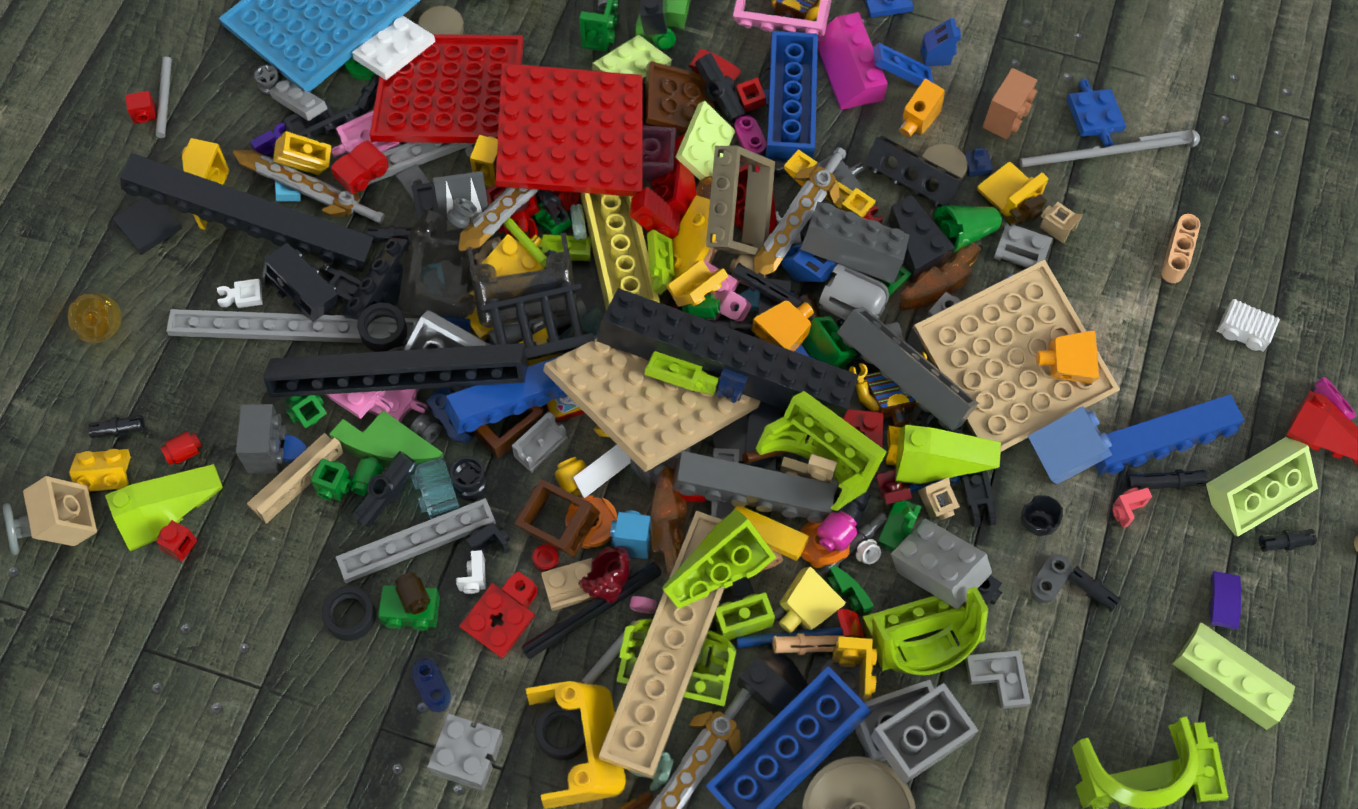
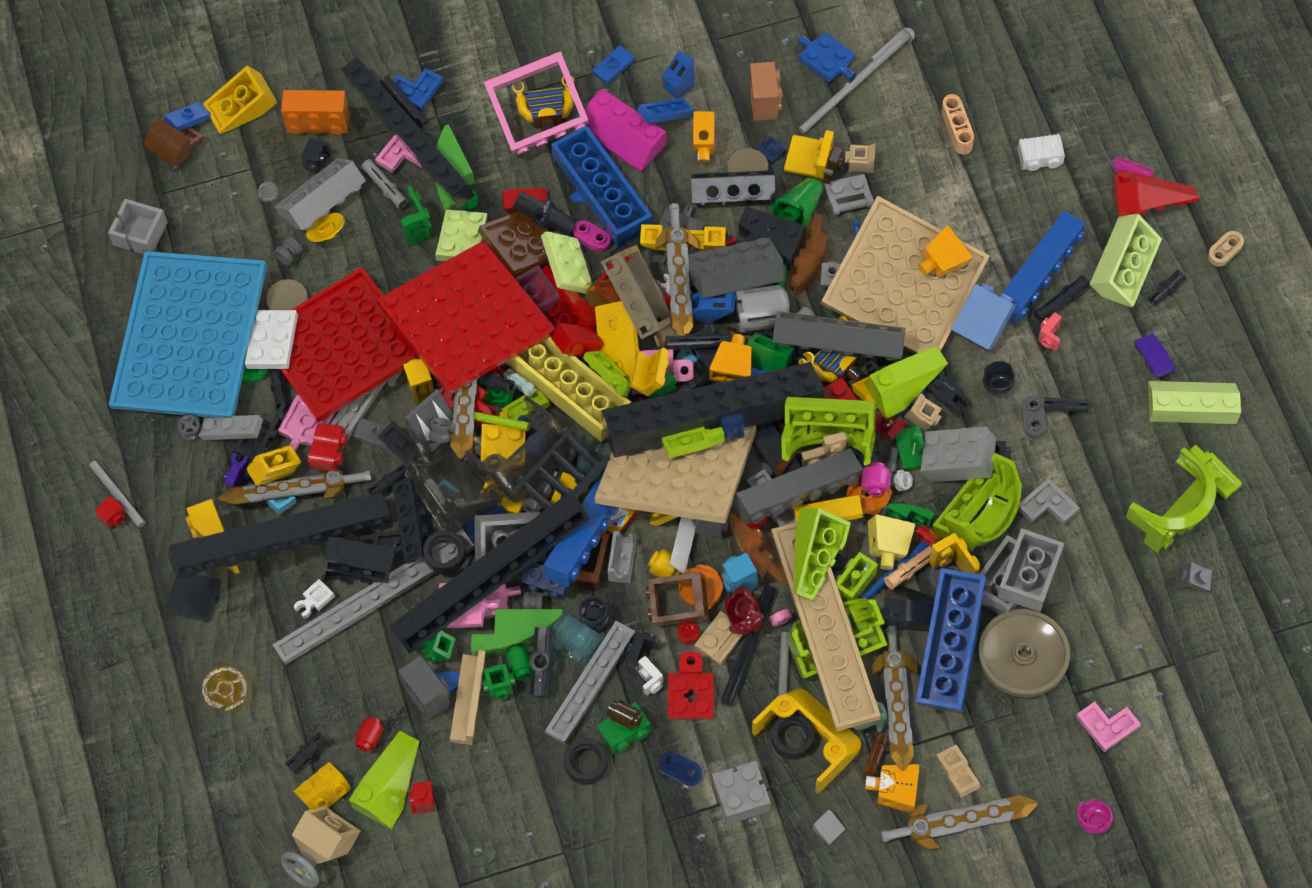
camera: 30 degrees left, 0 degrees up
red plate [736,77,766,113] -> none

